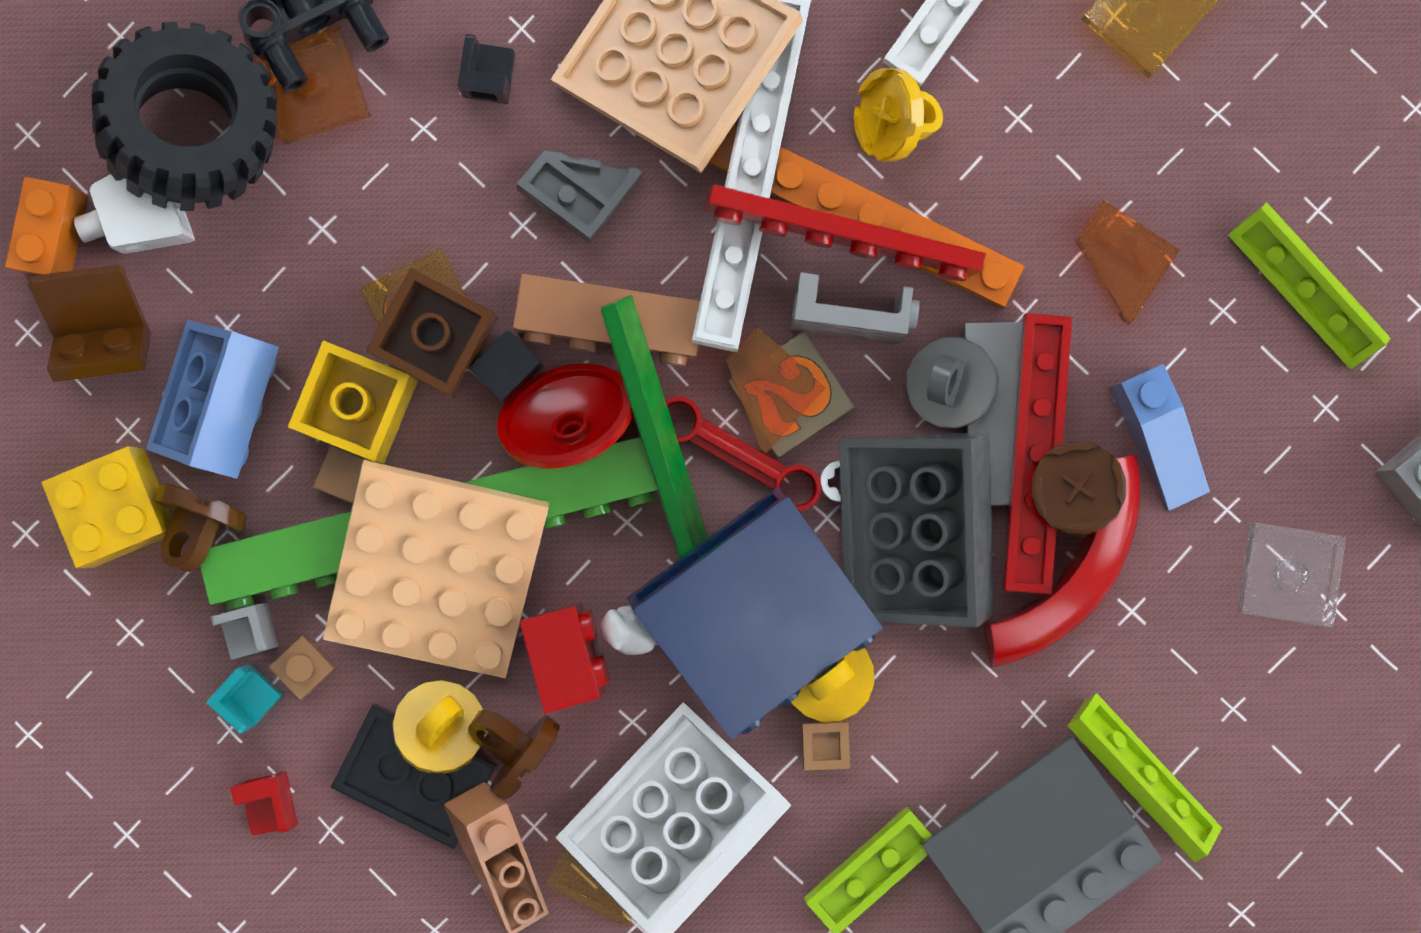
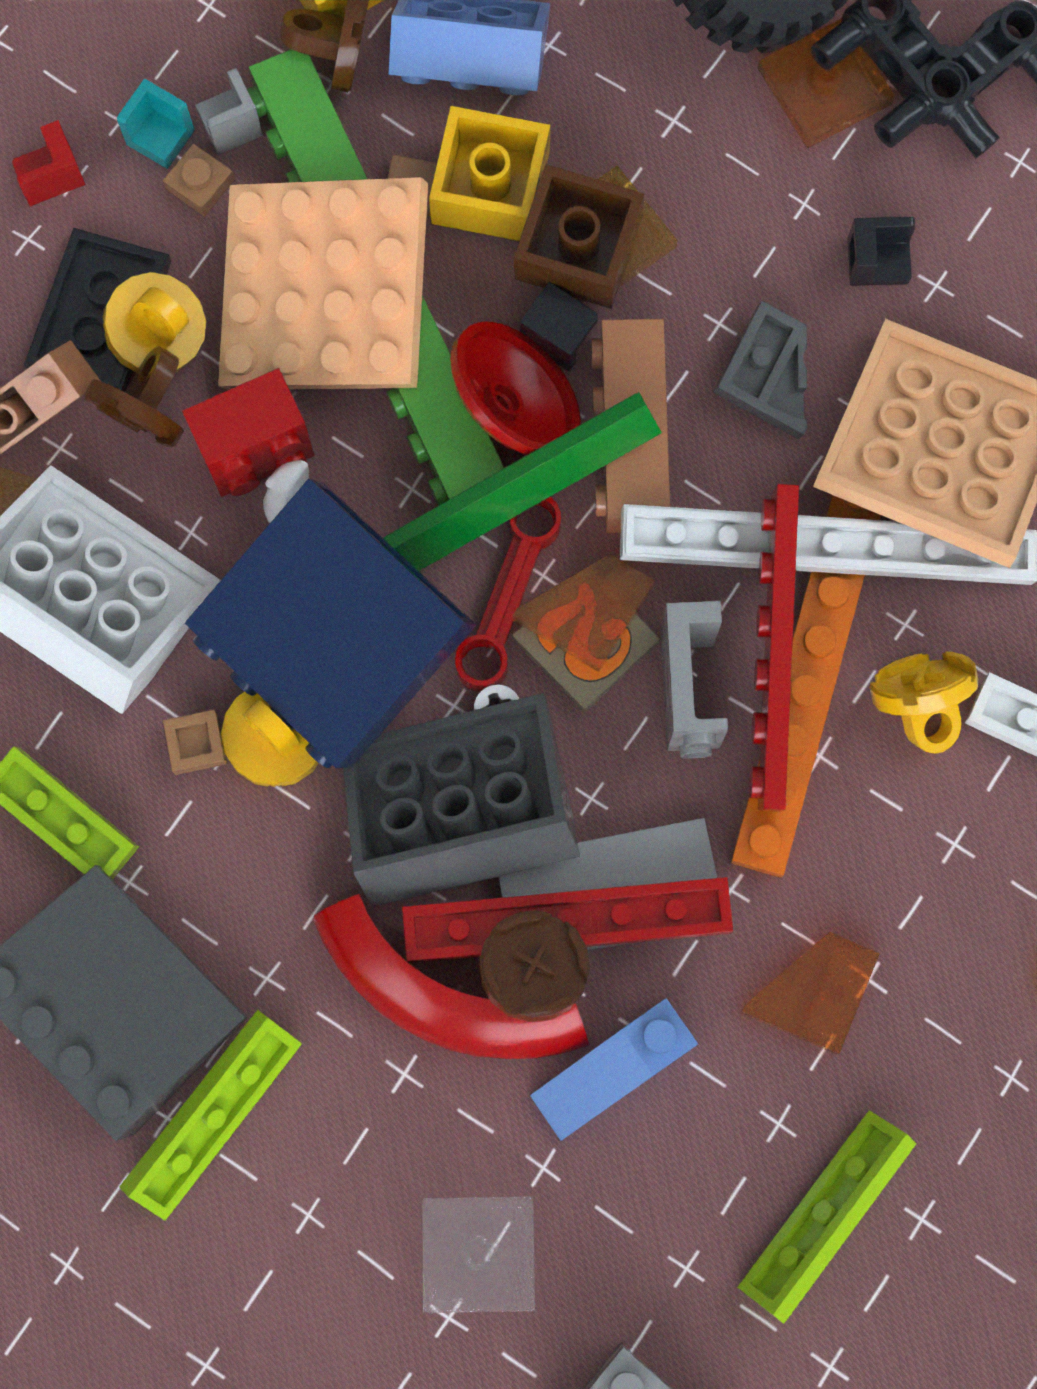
camera: 85 degrees right, 10 degrees down
dark grey tile [906,337,999,429] -> none

